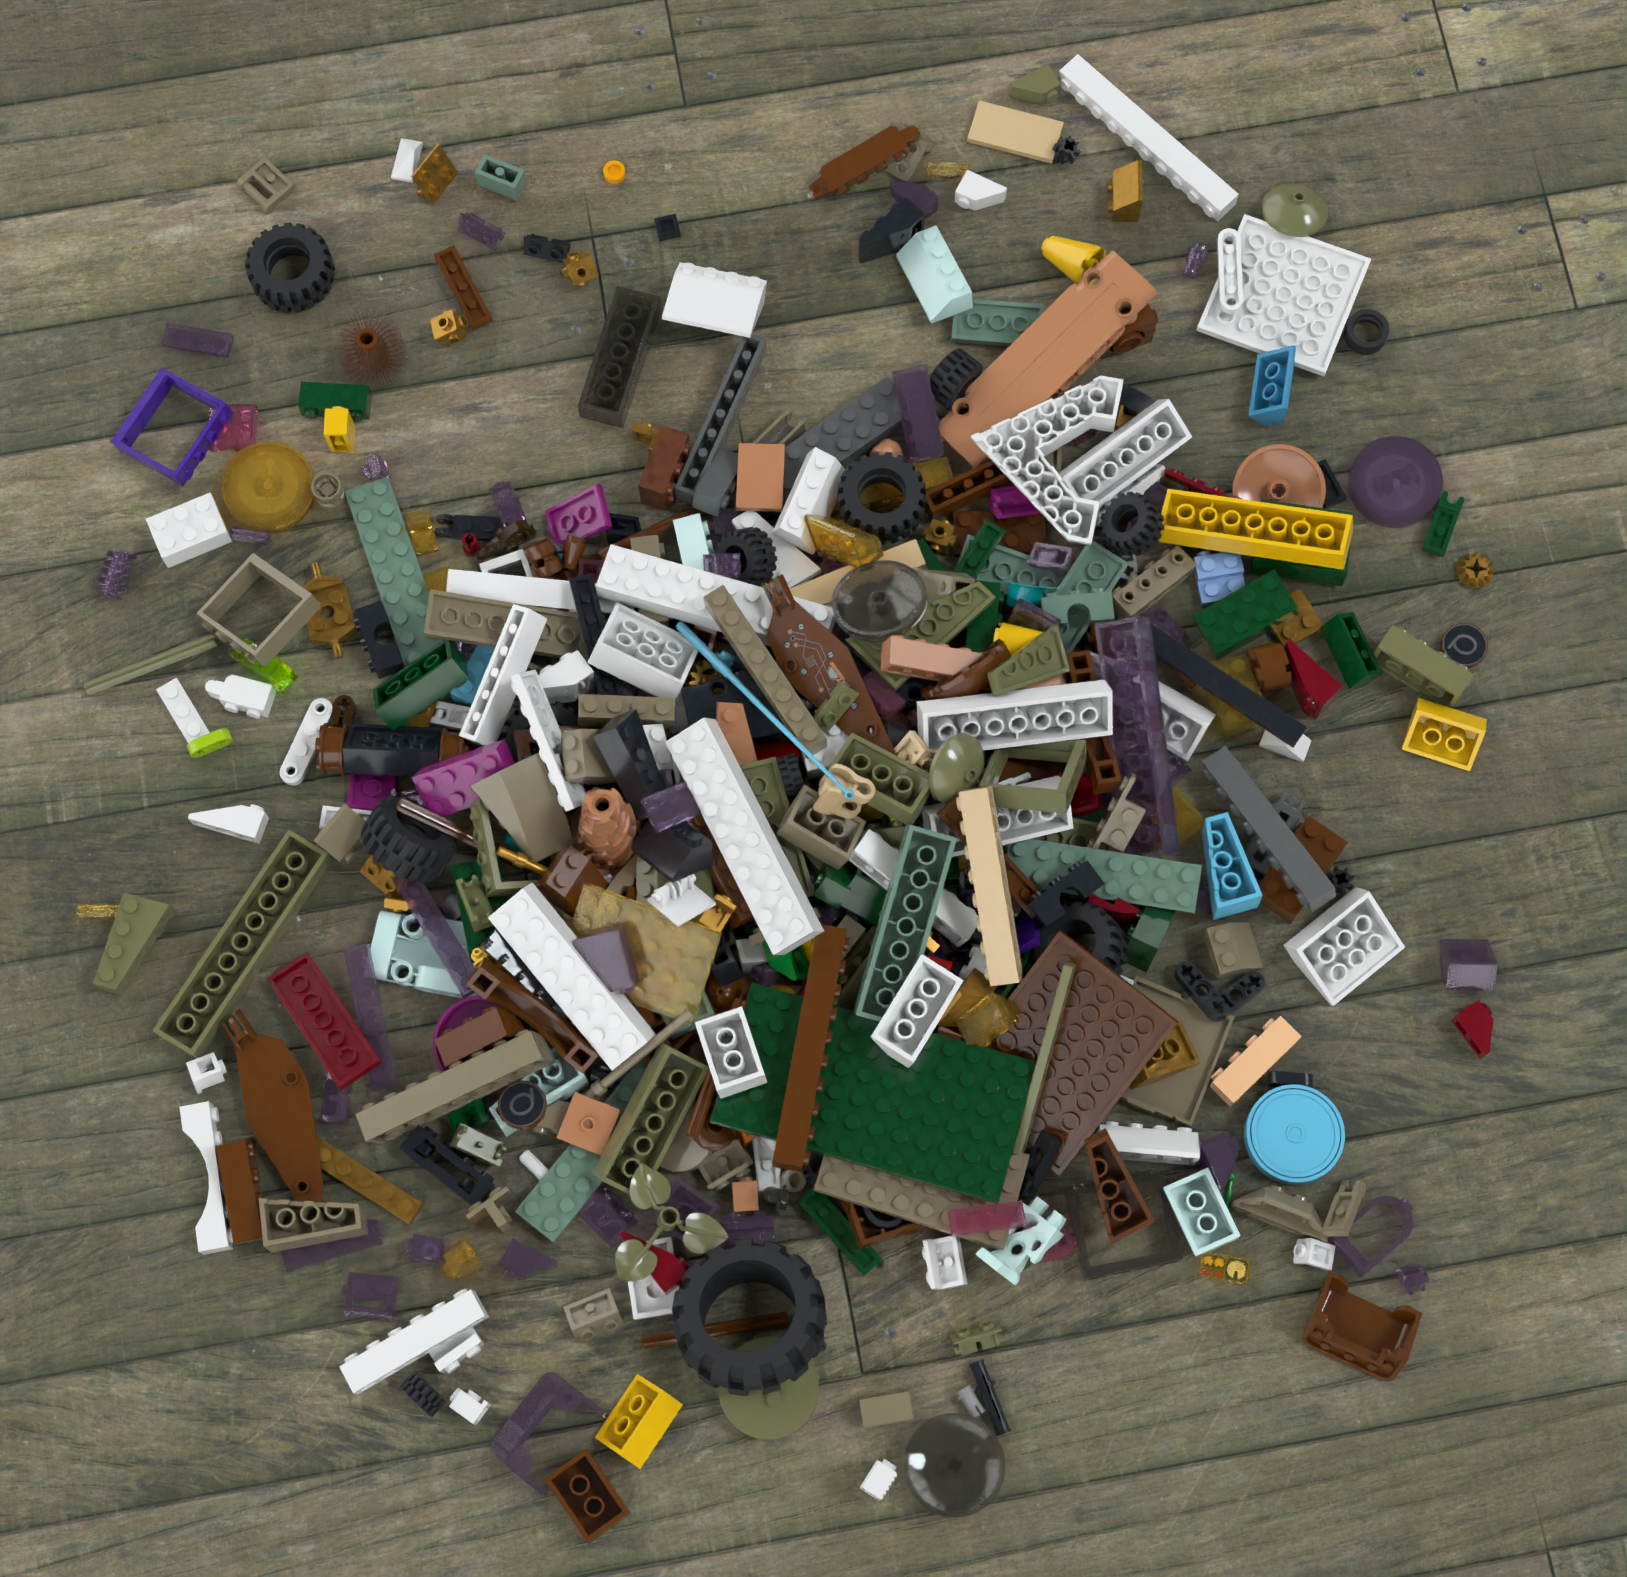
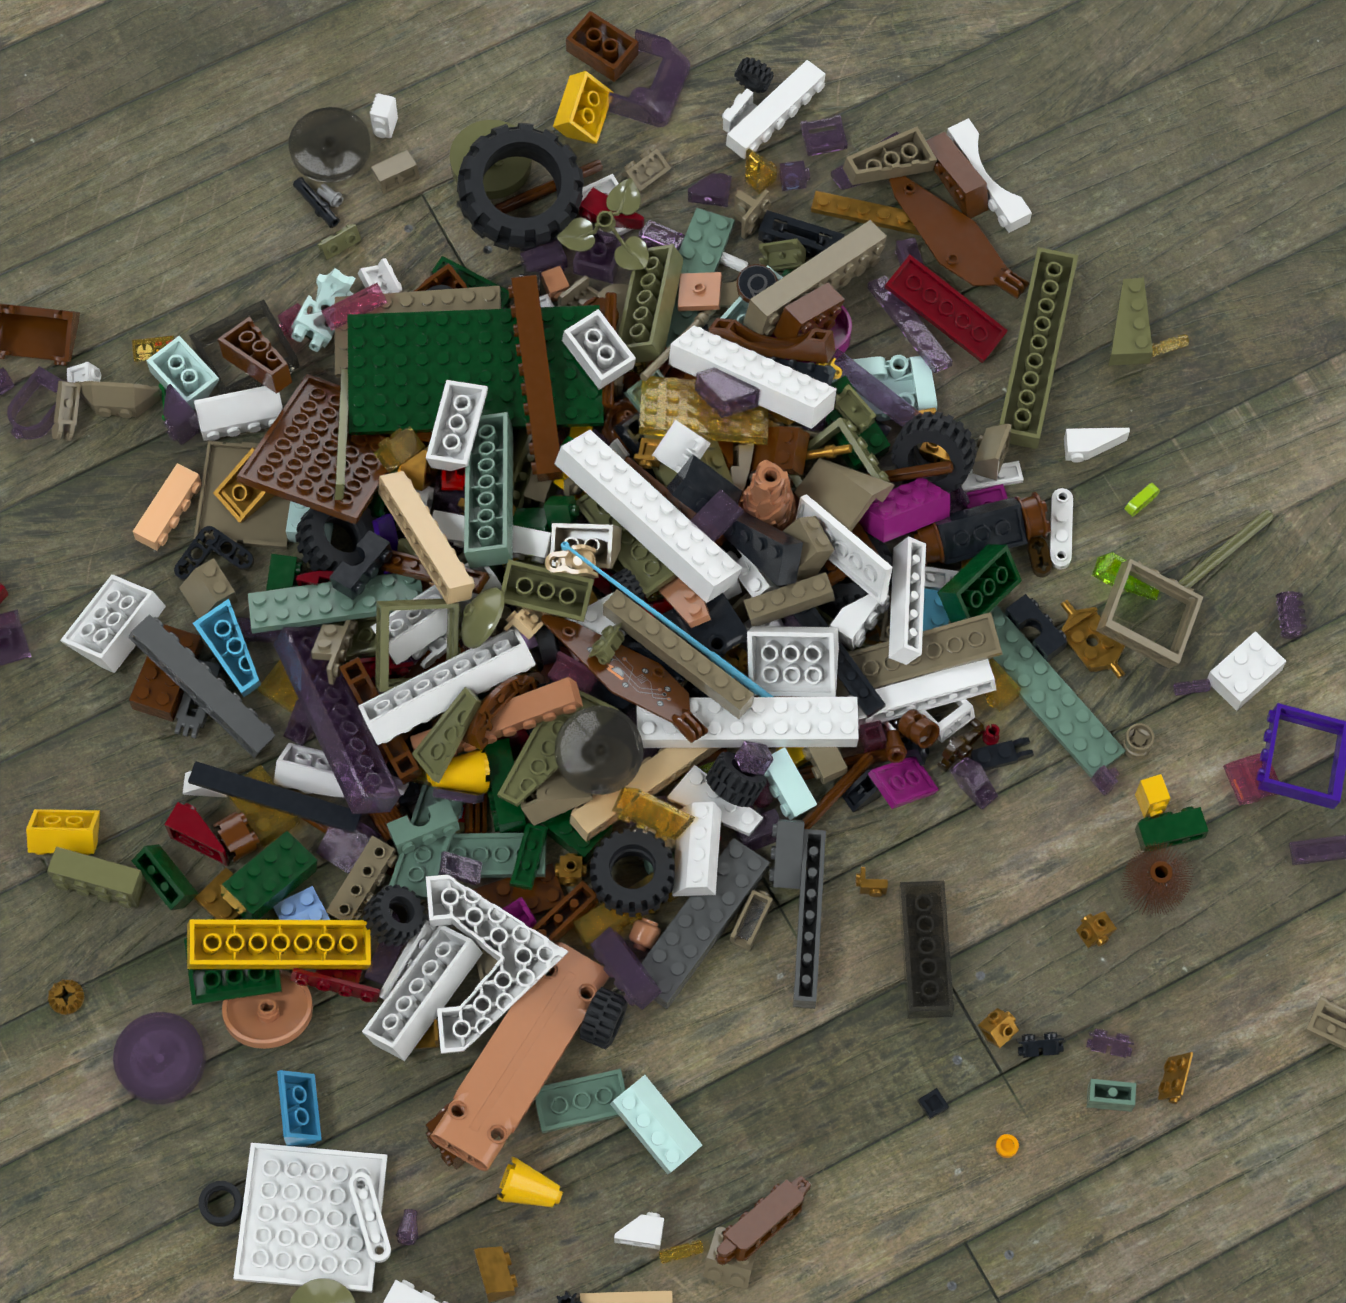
camera: 160 degrees right, 5 degrees down
white plate [156,678,210,743] -> none
white brick [186,1052,227,1094] -> none
white hinge [205,675,276,718] -> none
clear yellow brick [221,441,315,533] -> none
black tyre [245,222,335,313] -> none
white slope [391,138,423,183] -> none
clear yellow slope [406,509,439,557] -> none
reddish brown plate [434,245,493,331] -> none
white brick [449,1388,491,1425] -> none
copper brick [638,425,692,511] -> none
white slope [662,263,767,338] -> none
nougat tile [736,443,785,512] -> none
black slope [859,197,925,263] -> none
clear purple slope [890,180,939,219] -> none
teal piece [1003,580,1059,609] -> none
black hinge [1019,1130,1062,1199] -> none
black slope [1119,384,1155,417] -> none
medium azure brick [1244,1084,1345,1185] -> none
black beam [1266,1071,1313,1088] -> none
black plate [1317,459,1347,509] -> none
black gear [1326,866,1355,897] -> none
dark green plate [1421,491,1464,558] -> none
black tile [1440,623,1488,668] -> none

